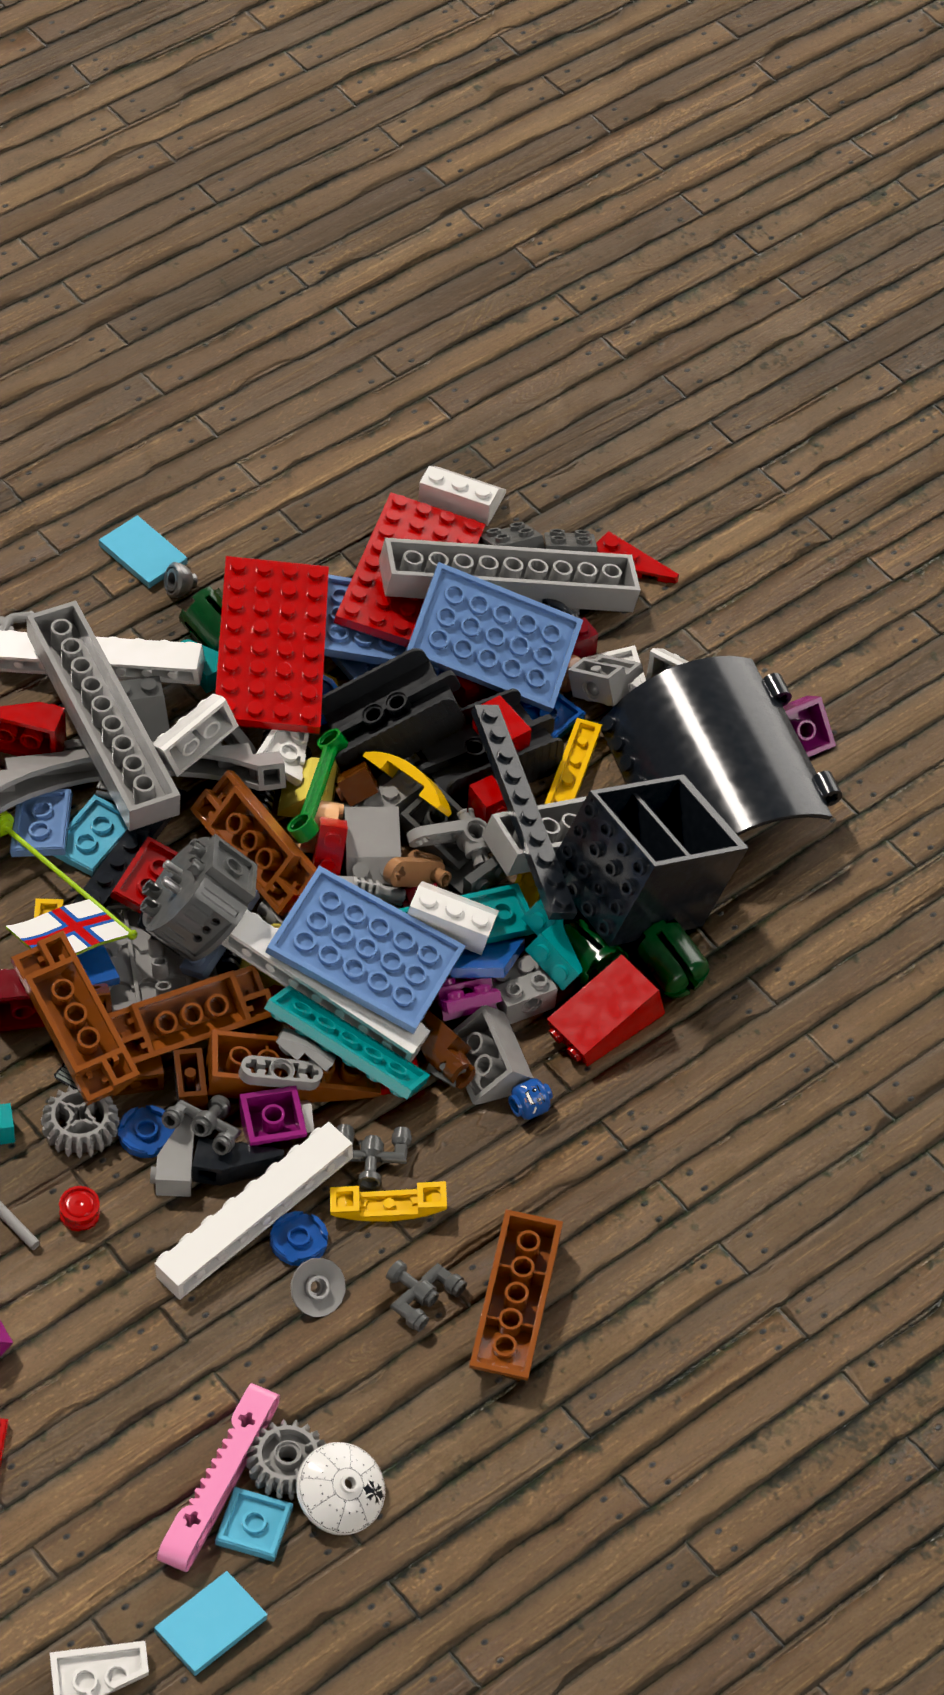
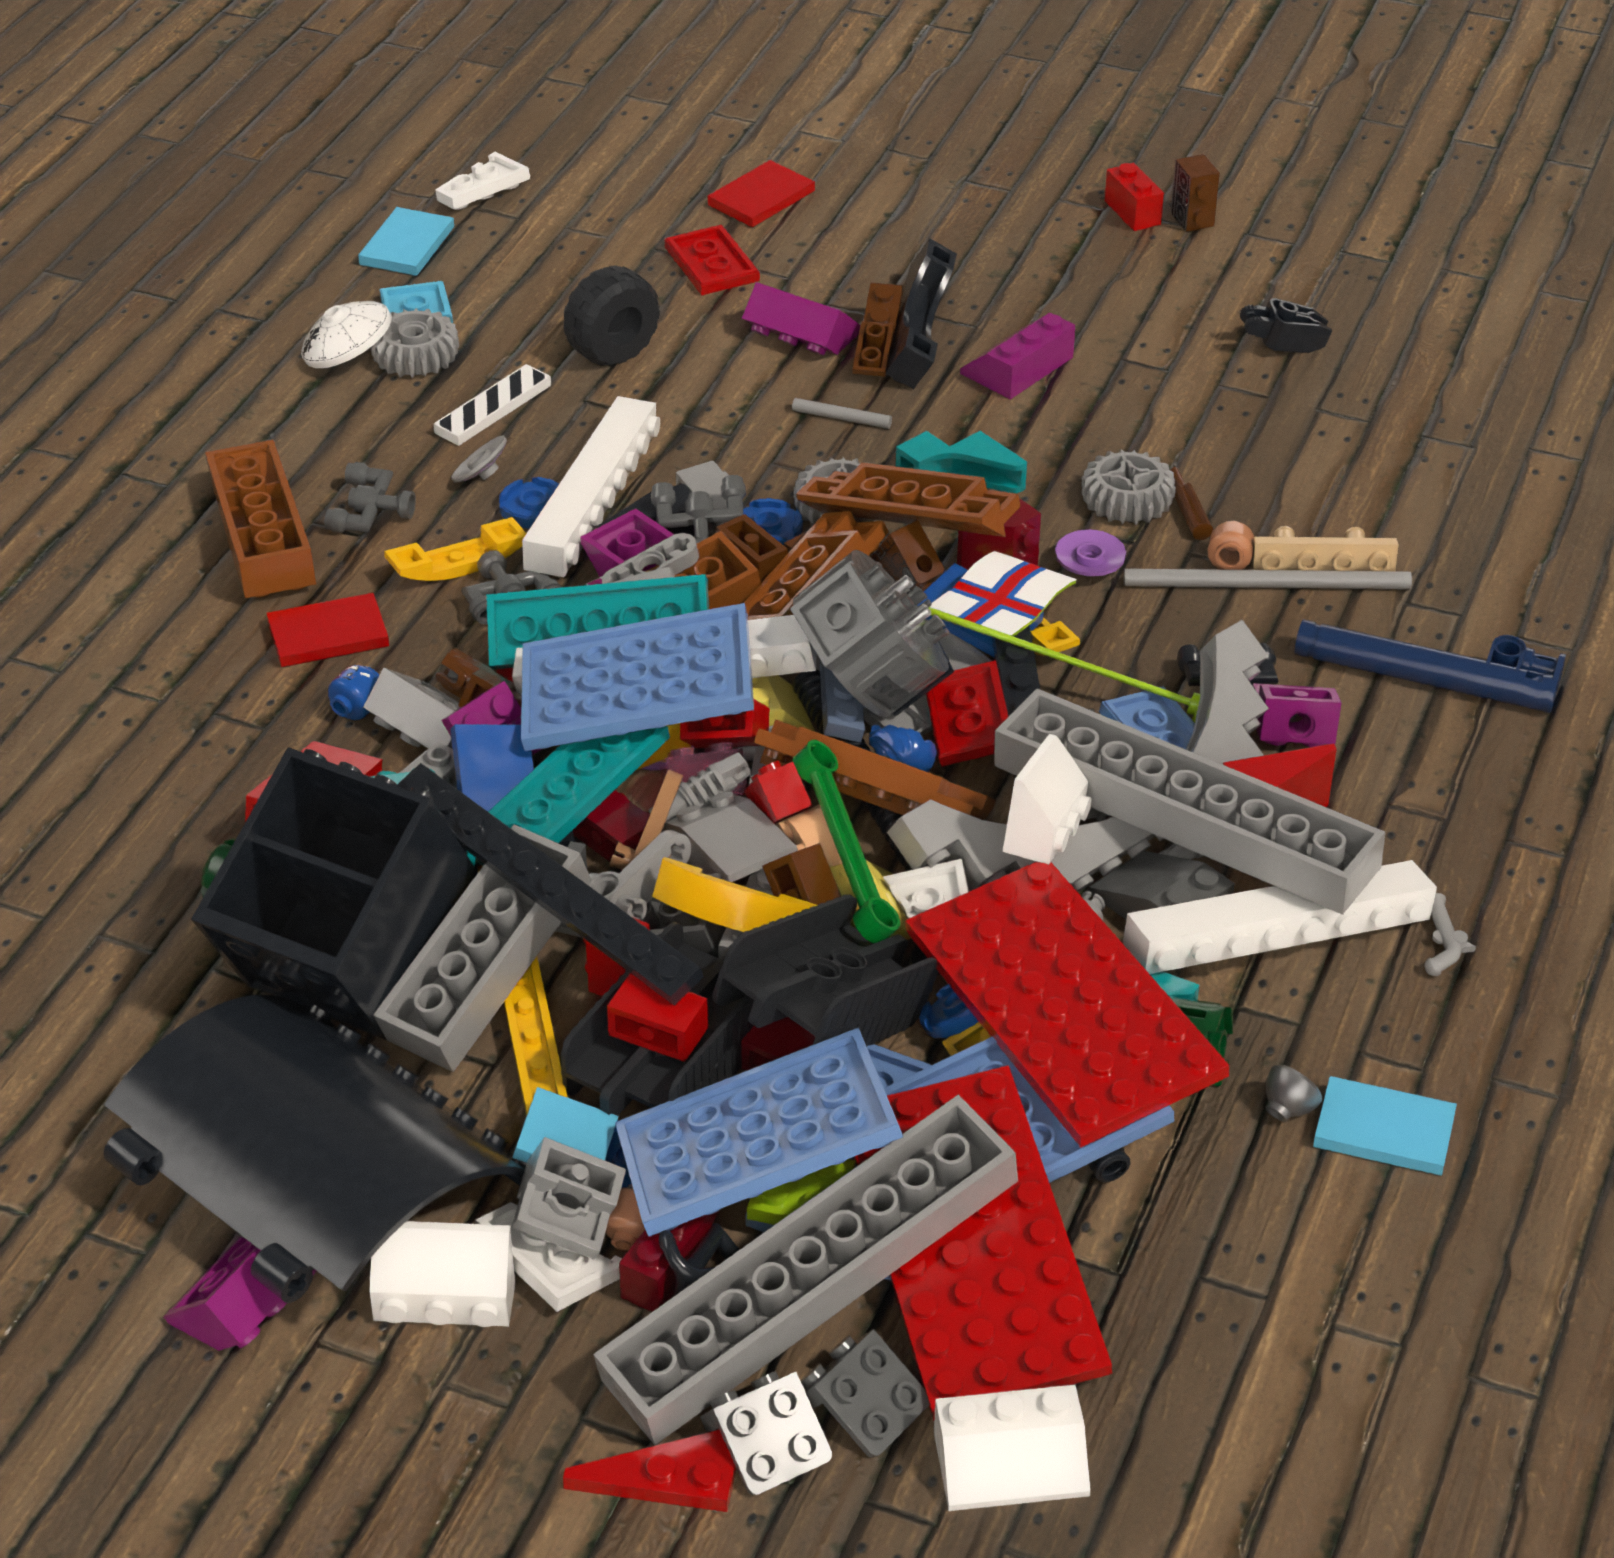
camera: 155 degrees right, 10 degrees down
red wheel [59,1186,100,1232] -> none
bright pink gear [157,1383,280,1572] -> none
white slope [407,881,499,955] -> none
none -> red tile [266,593,389,667]
none -> white tile [434,364,551,446]
none -> medium azure tile [512,1087,619,1163]
none -> black tyre [563,265,660,366]

